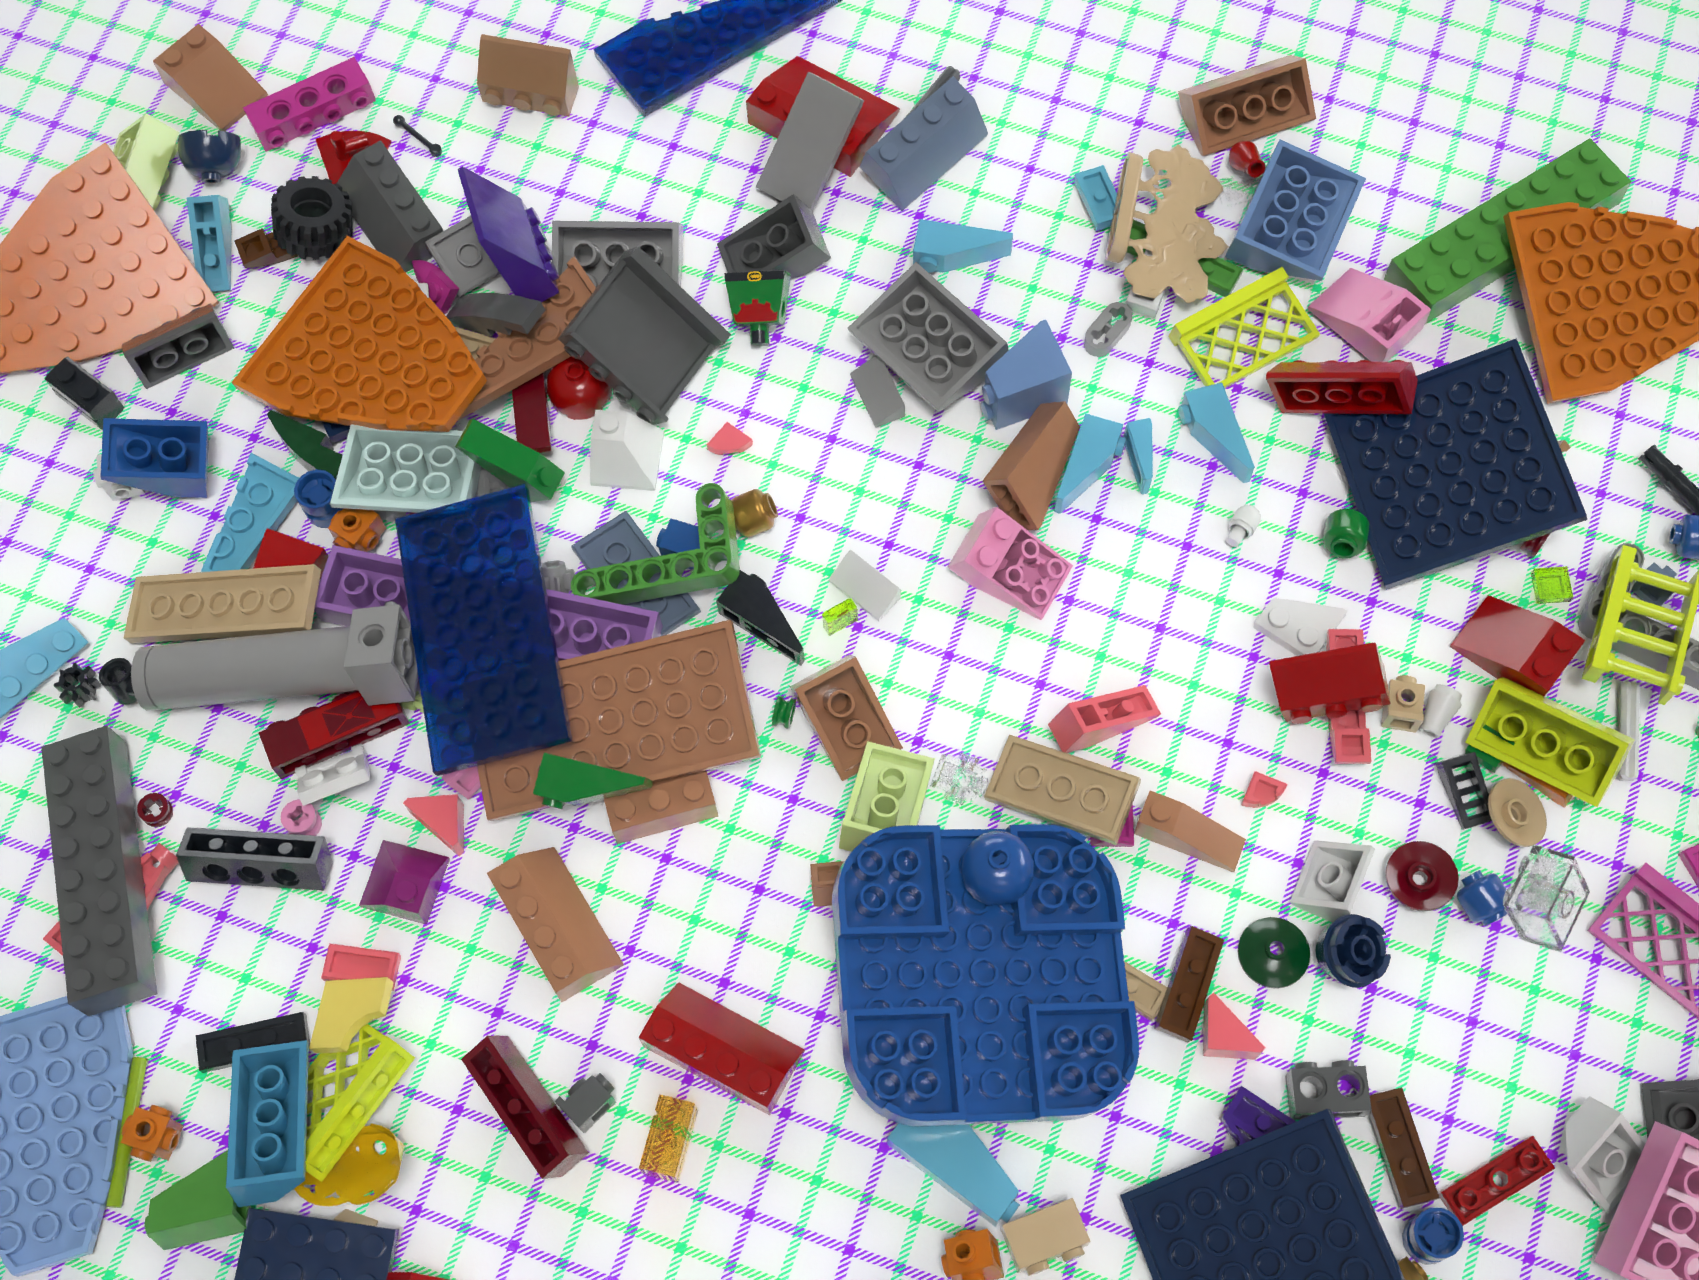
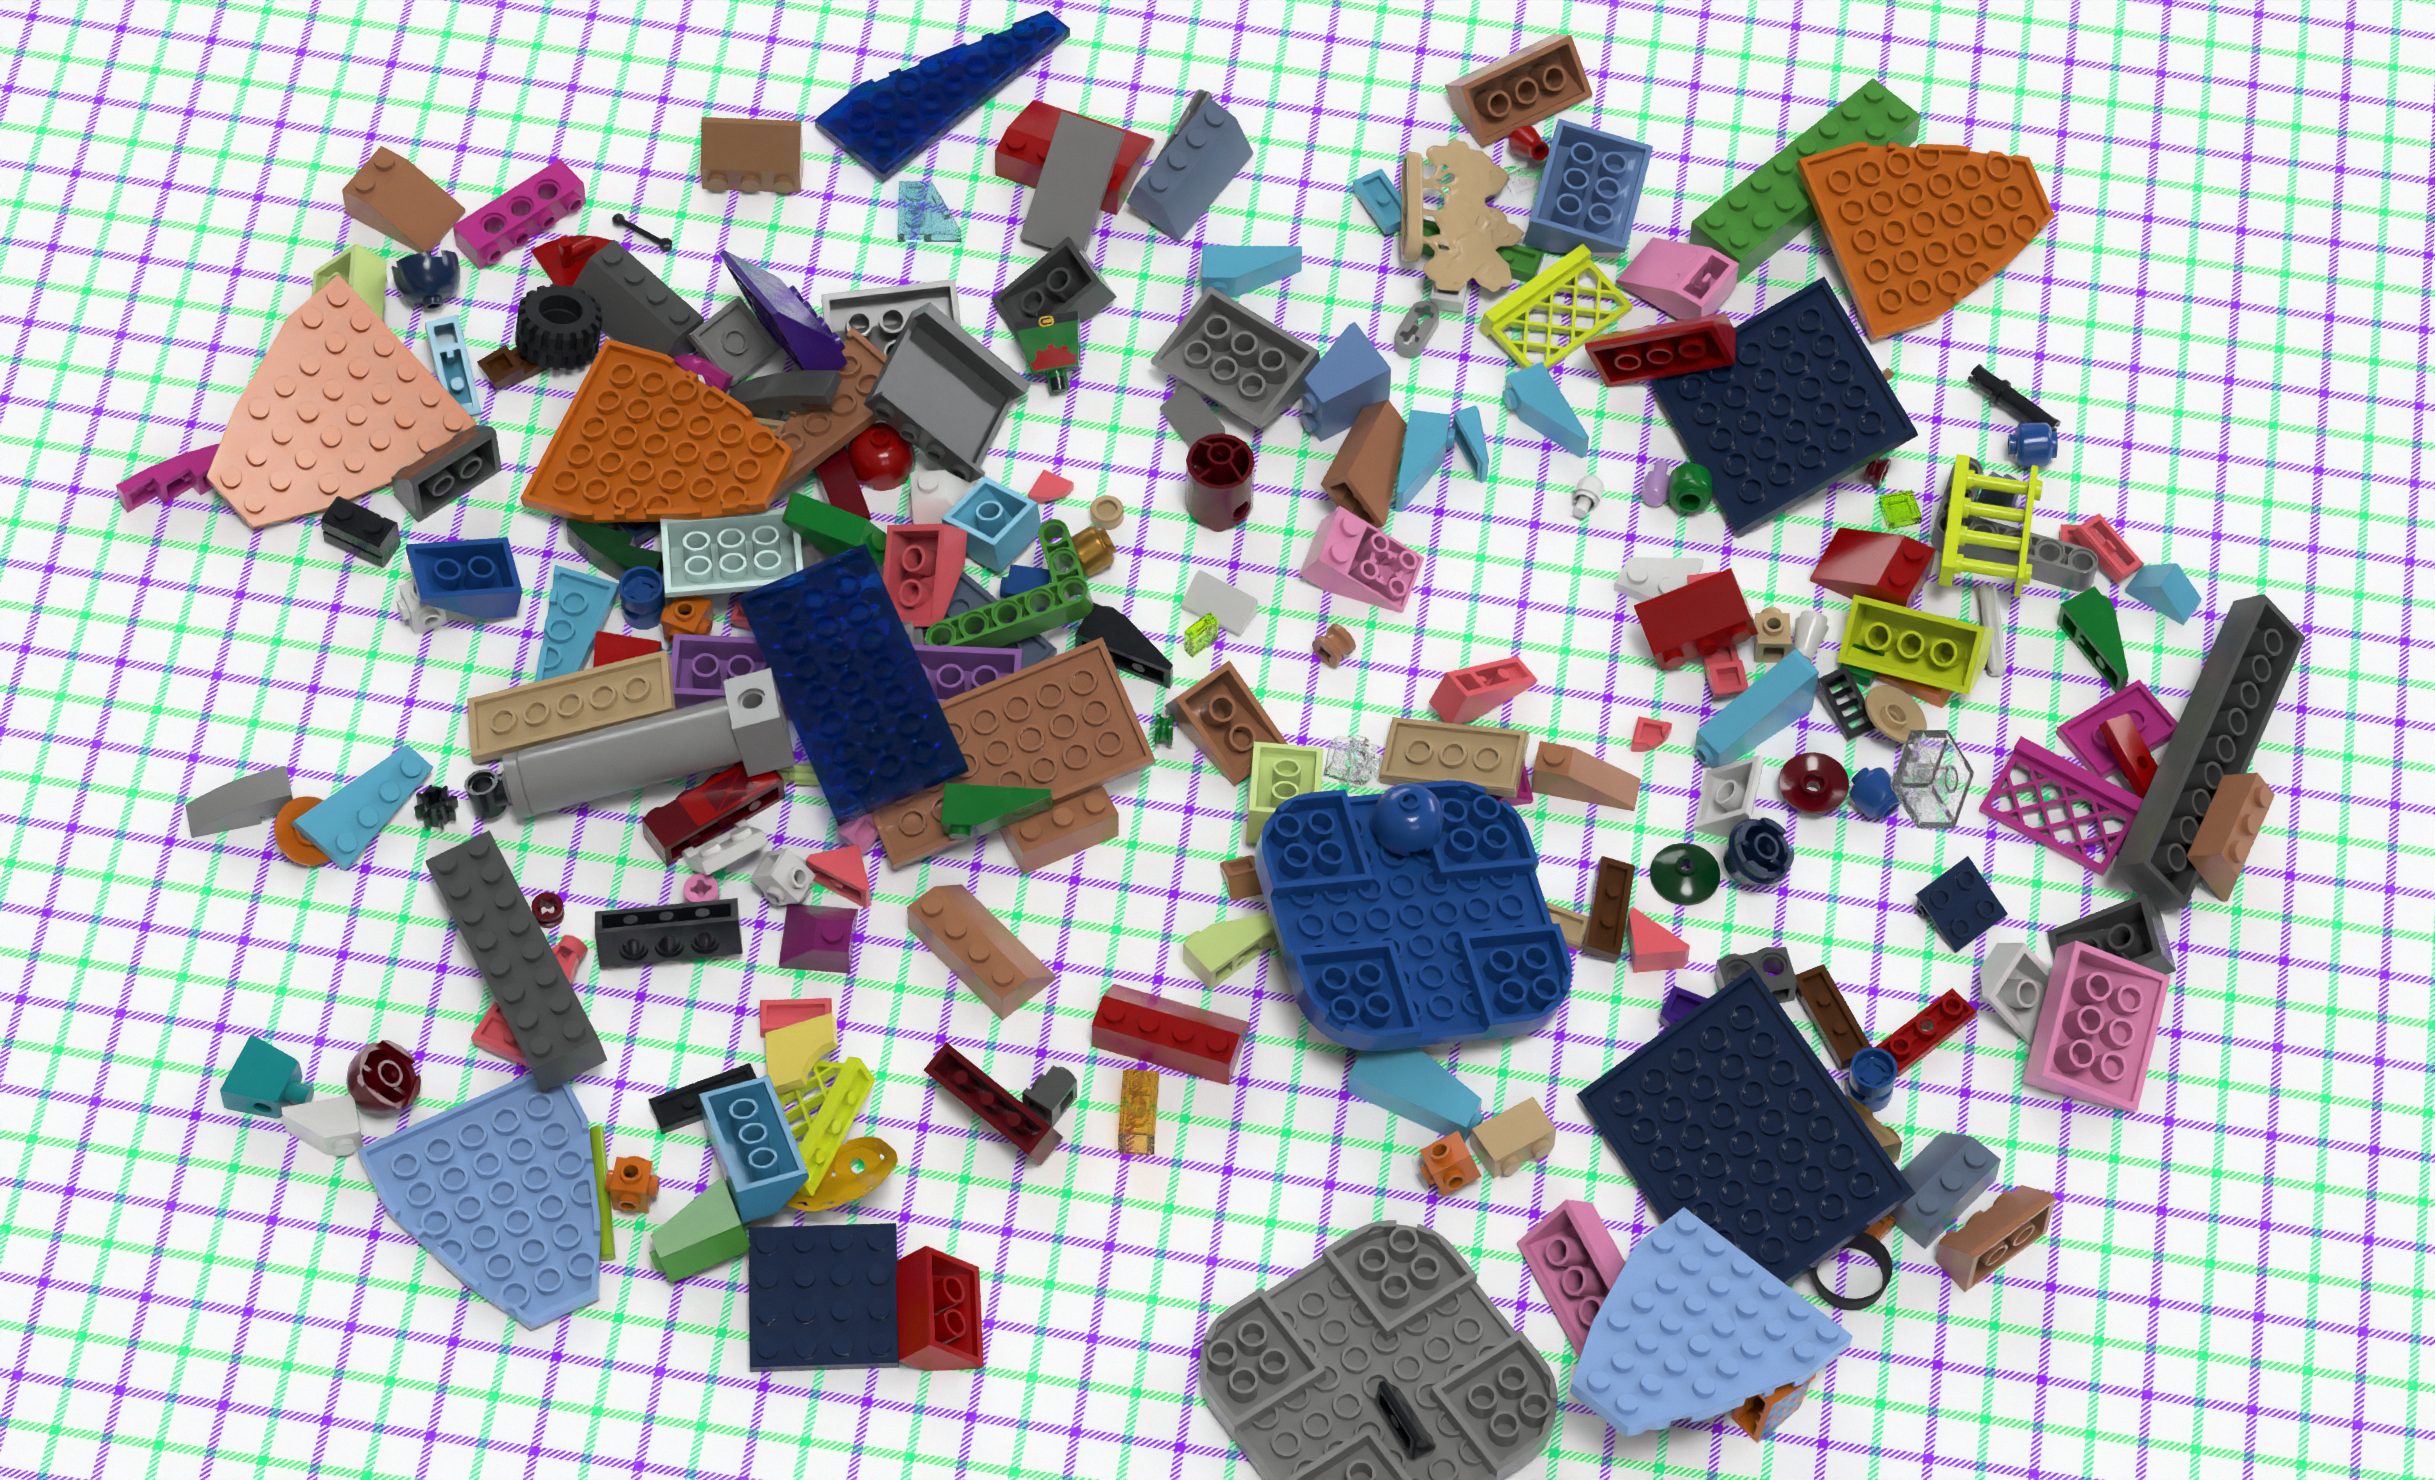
camera: 15 degrees left, 10 degrees down
none -> white brick [750,848,816,906]
none -> coral slope [879,524,968,628]
none -> clear light blue wing [897,181,962,242]
none -> medium azure slope [941,476,1042,573]
none -> tan tile [1090,495,1124,530]
none -> yellowish green slope [1183,913,1278,990]
none -> dark red cylinder [1185,433,1255,532]
none -> nougat wheel [1312,623,1356,667]
none -> lavender cylinder [1641,460,1670,506]
none -> medium azure slope [1694,648,1819,769]
none -> dark blue hinge [1914,856,2008,953]

